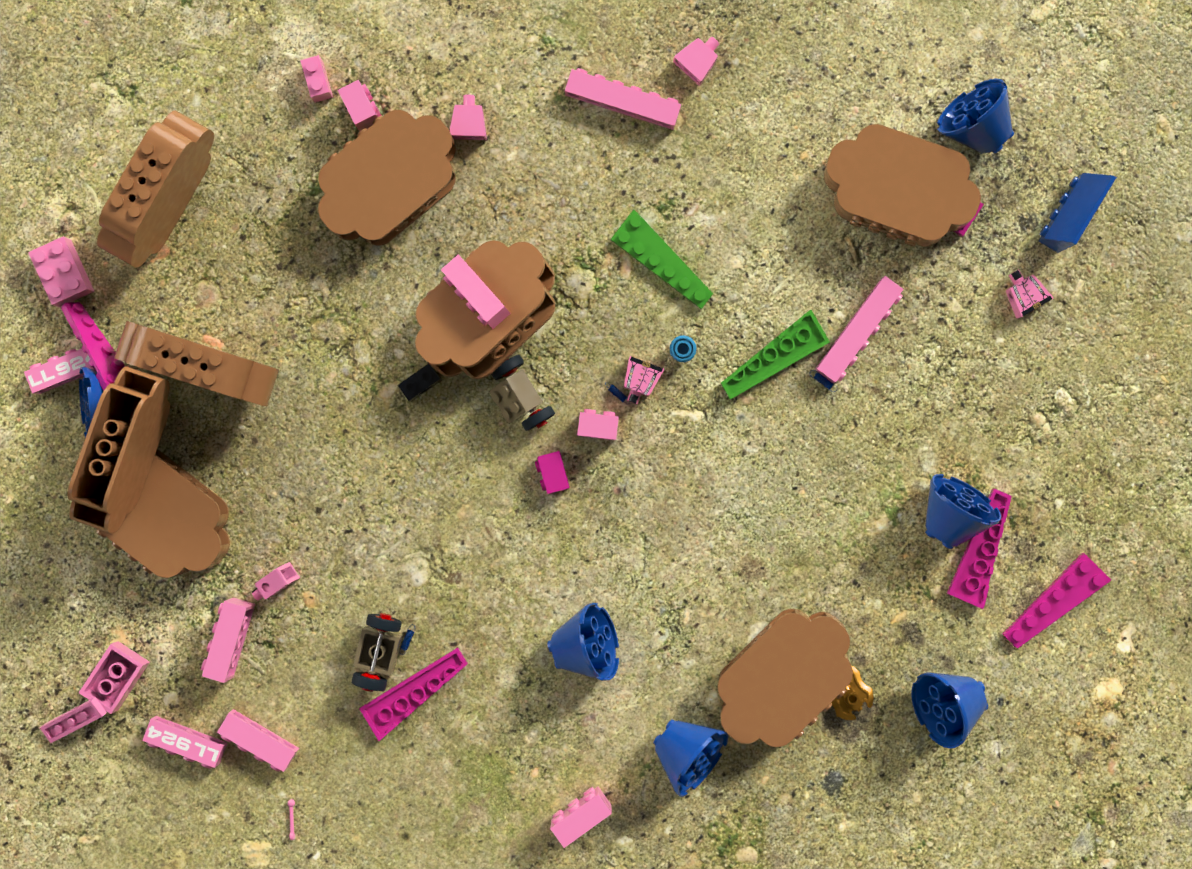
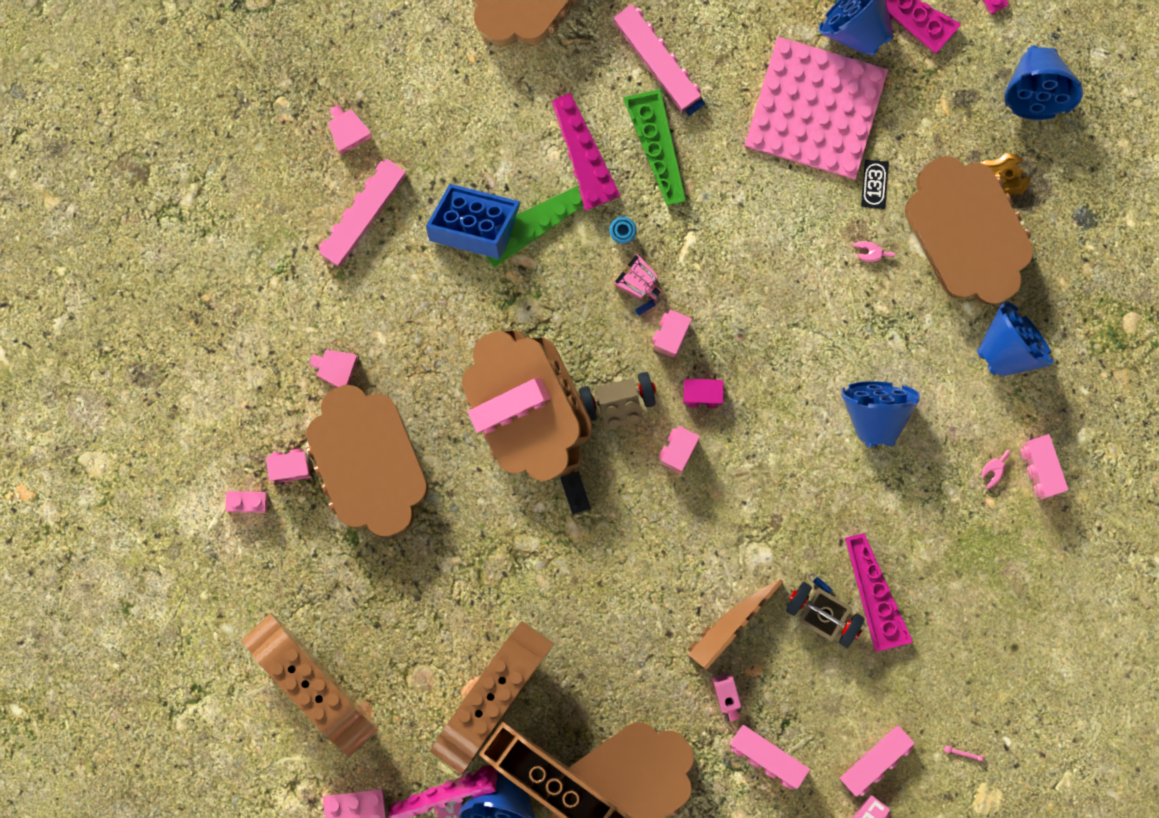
camera: 70 degrees left, 5 degrees down
none -> blue slope [426,184,520,259]
none -> dark pink wing [552,93,621,211]
none -> bright pink brick [659,426,700,474]
none -> medium nougat wedge [688,579,784,671]
none -> bright pink plate [744,37,888,180]
none -> bright pink hand [853,241,895,262]
none -> black sticker [861,160,889,209]
none -> bright pink hand [981,449,1011,489]

